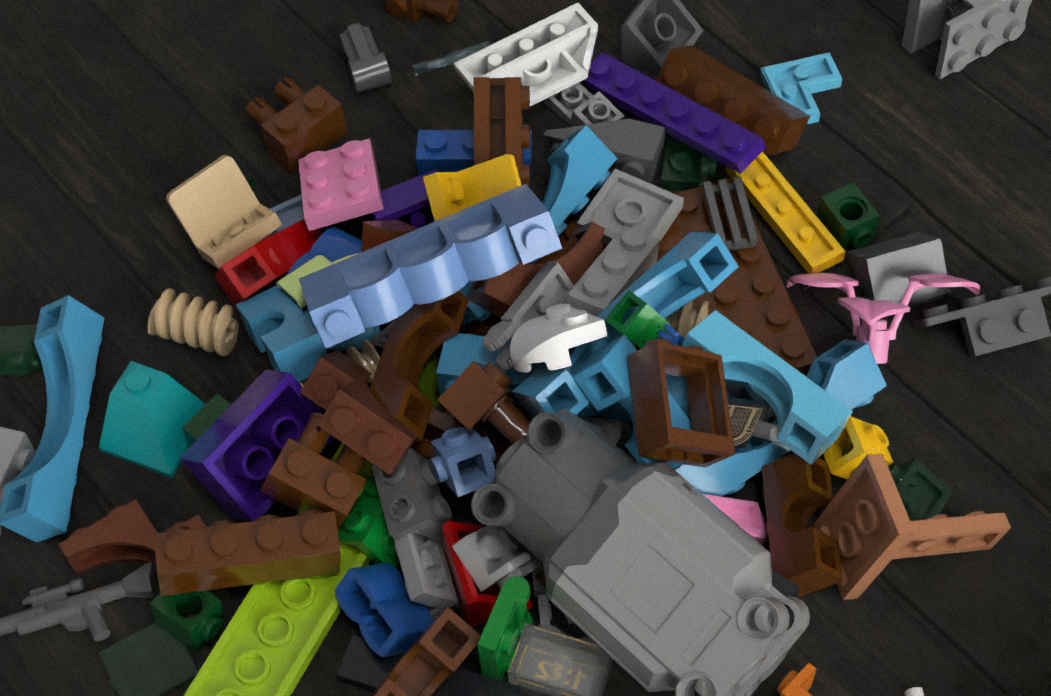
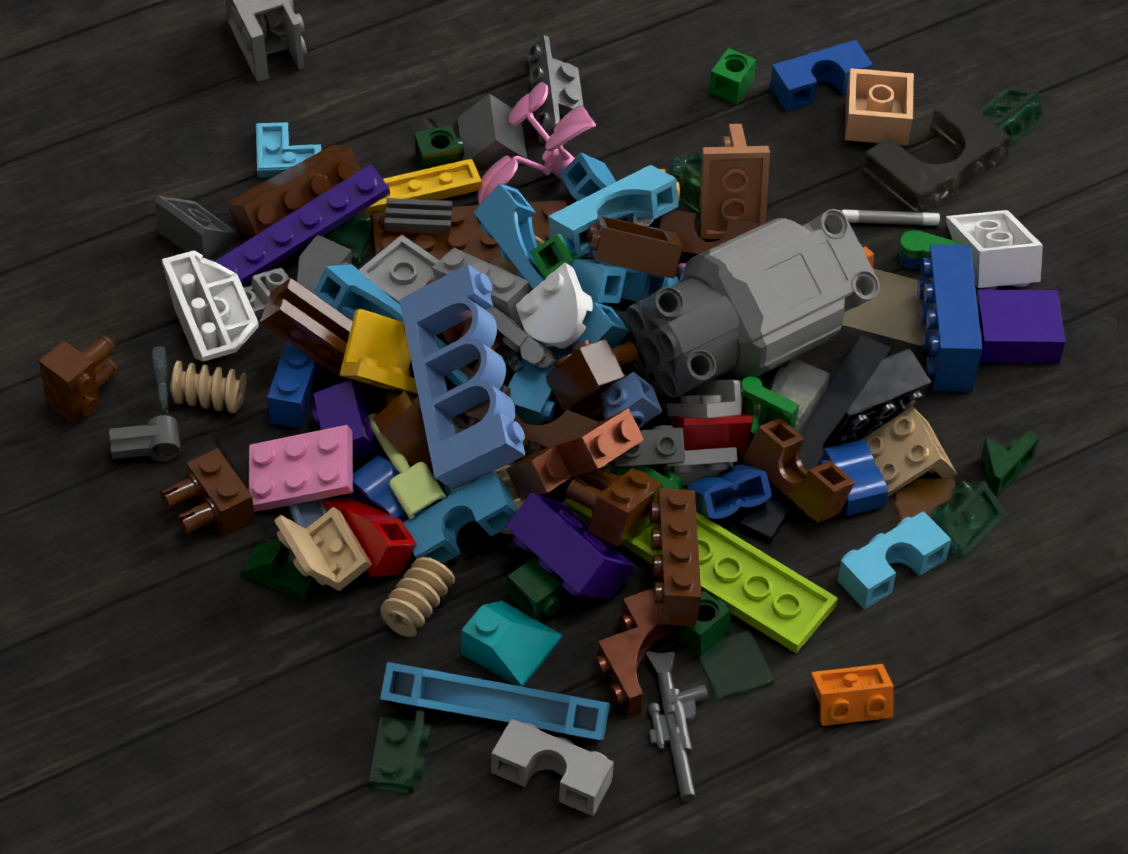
camera: 85 degrees left, 5 degrees down
none -> tan piece [170,360,246,414]

